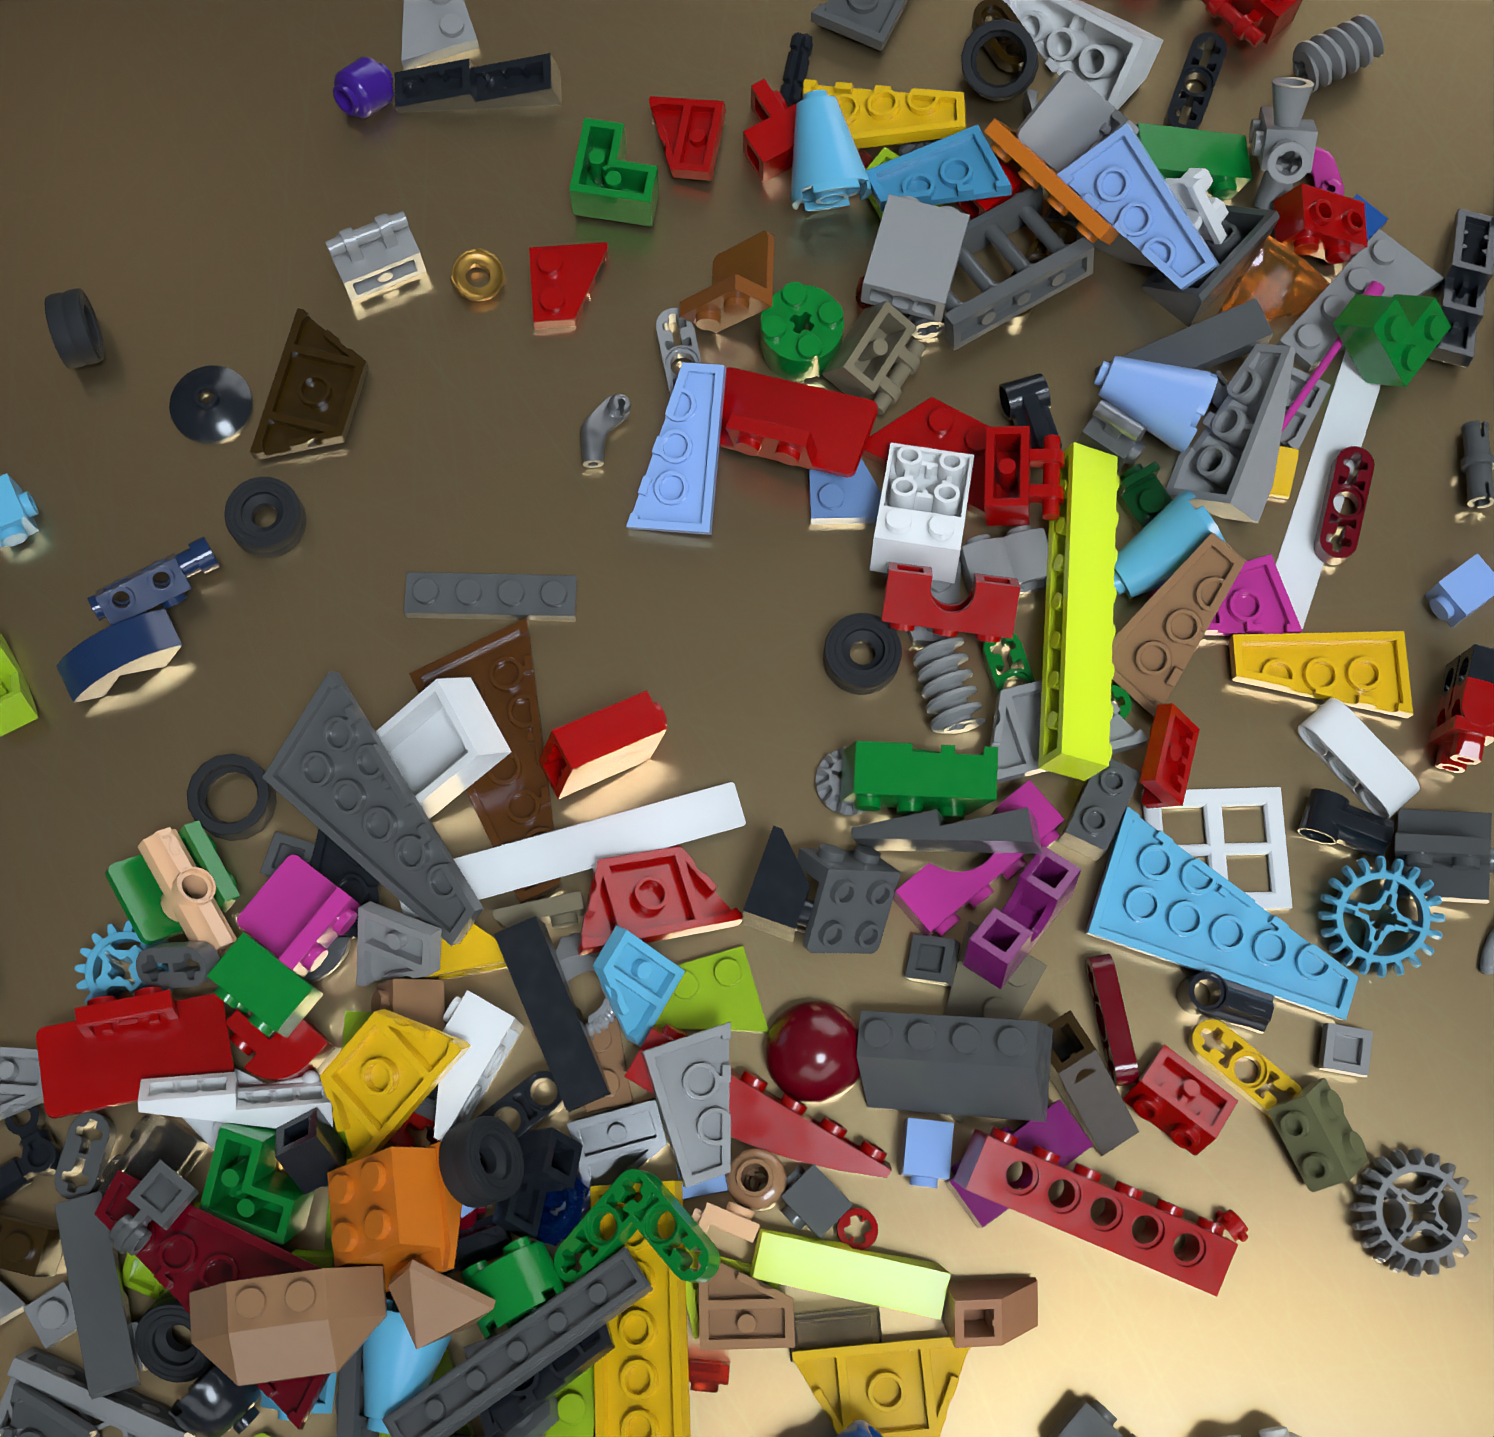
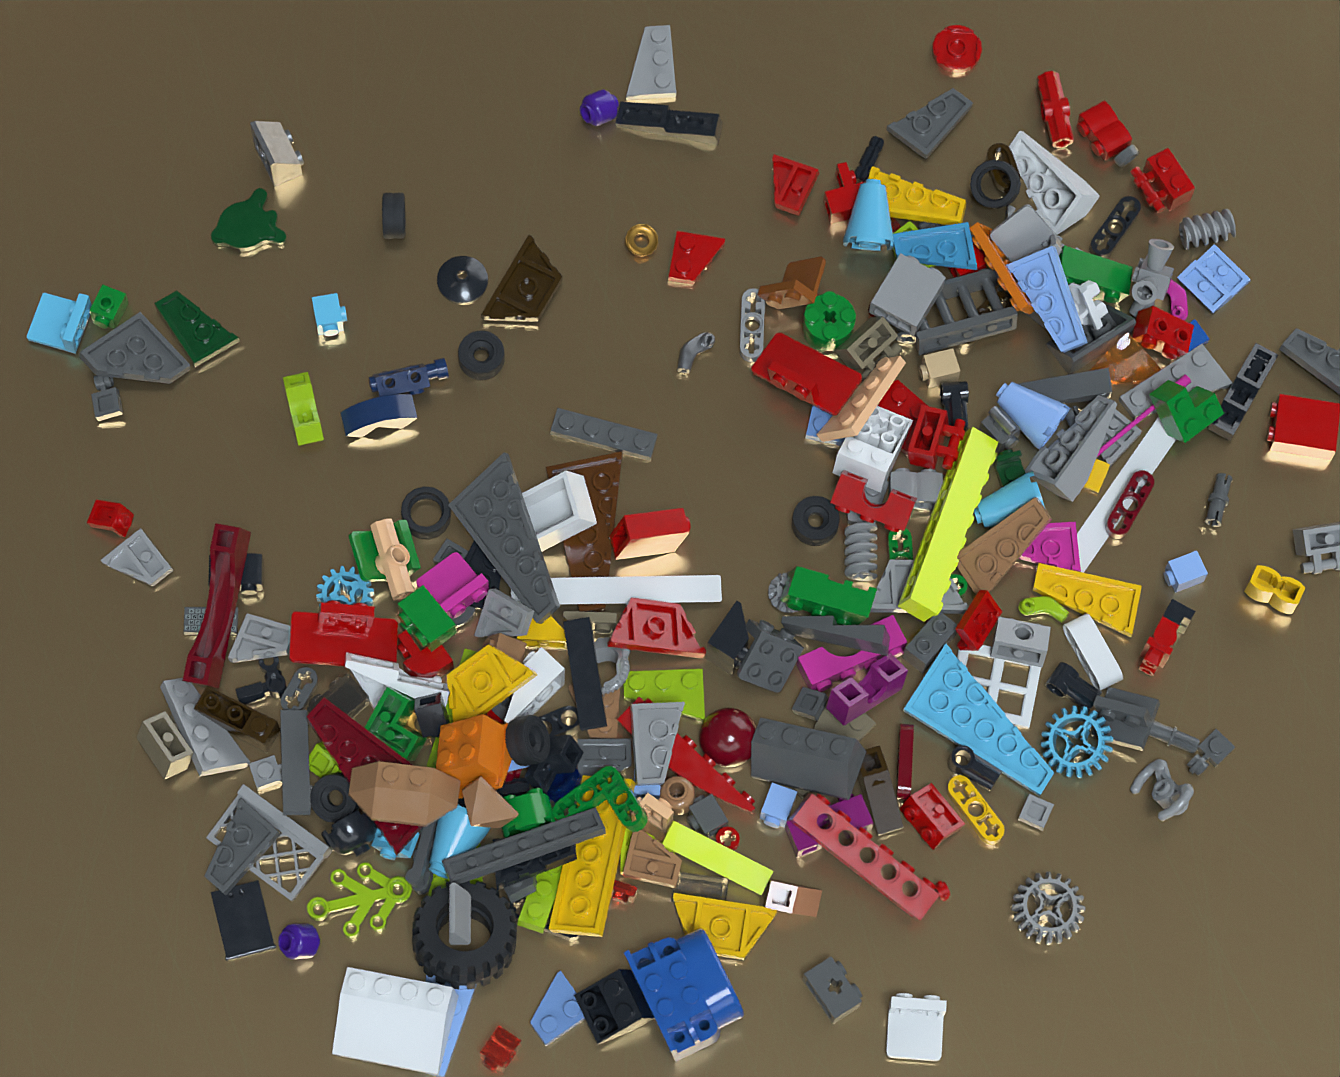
camera: 10 degrees right, 5 degrees down
dark grey plate [109,1160,199,1256] -> none
dark grey beam [136,941,220,988] -> none
light grey brick [325,210,426,302] -> none
green brick [569,118,659,227] -> none
medium azure wing [593,925,685,1047] -> none
light blue wing [626,362,726,535] -> none
olive bracket [1268,1077,1368,1192] -> none
none -> light nougat wing [816,356,906,442]
none -> tan brick [919,348,961,388]
none -> light grey brick [991,617,1051,668]
none -> lime arm [1018,596,1069,623]
none -> light blue slope [1177,244,1251,313]

